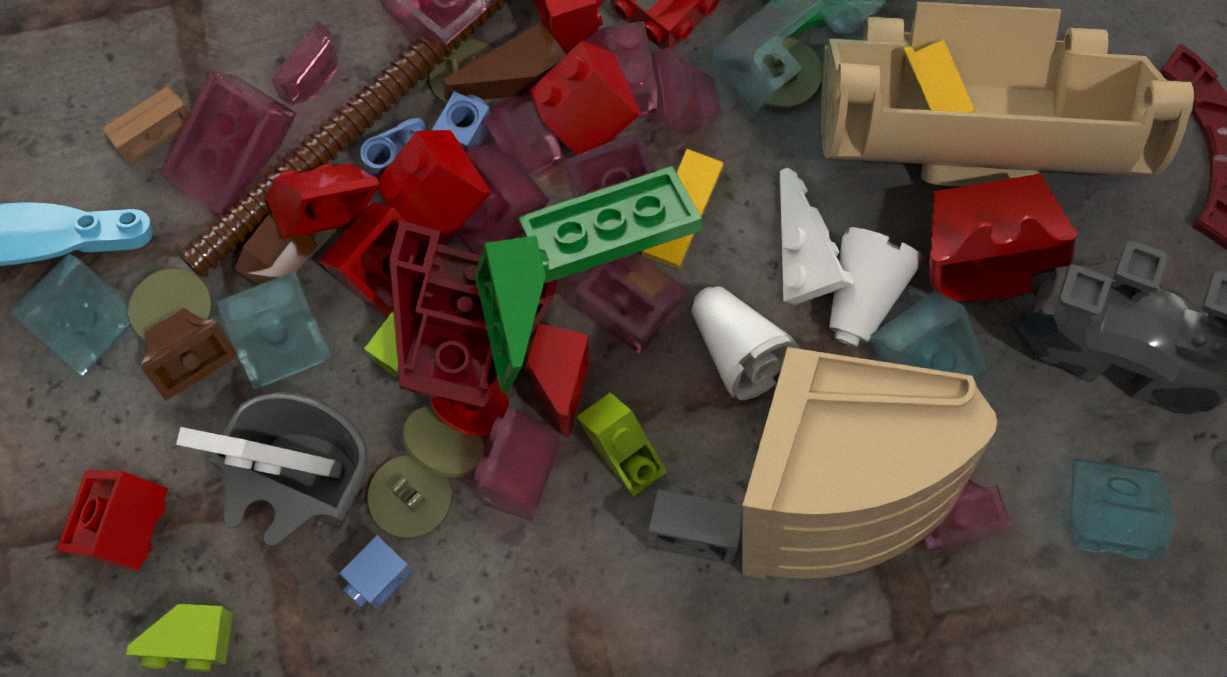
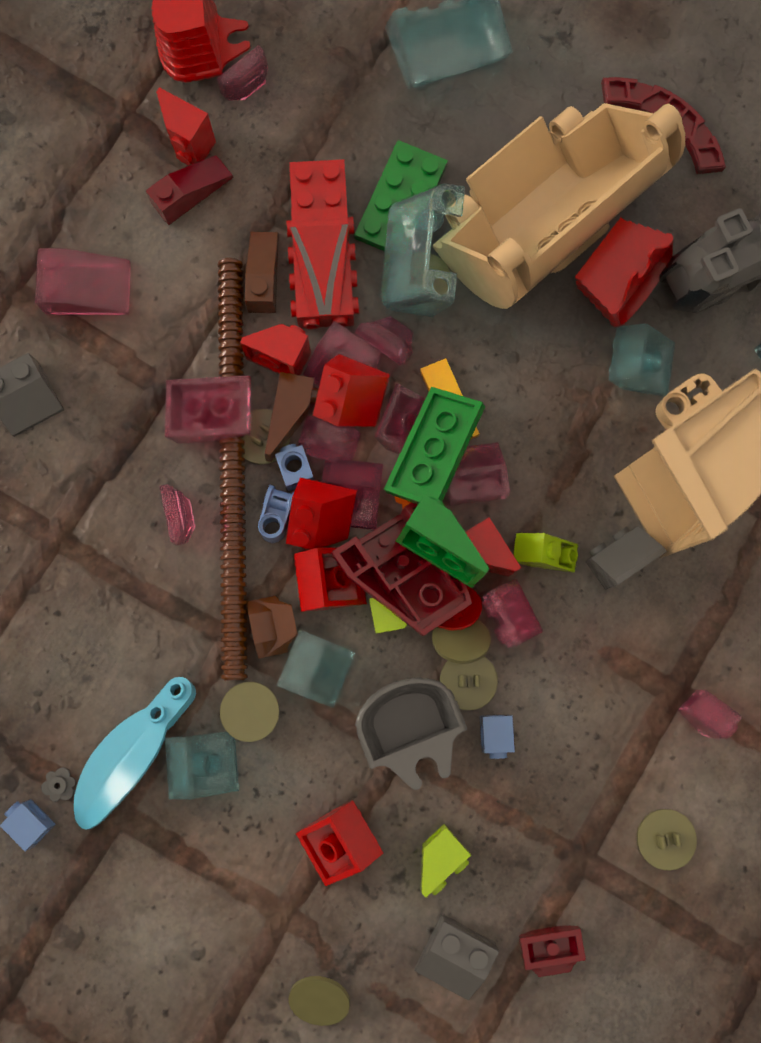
camera: 50 degrees left, 10 degrees up
medium nougat panel [103,87,194,165] -> none
reddish brown slope [141,308,238,401] -> none
clear pink slope [161,70,297,215] -> none
white wing [176,427,343,479] -> none
red slope [266,164,379,240] -> none
white cone [691,287,800,400] -> none
white wing [780,168,854,305] -> none
white cone [829,227,923,347] -> none
yellow panel [904,39,976,113] -> none

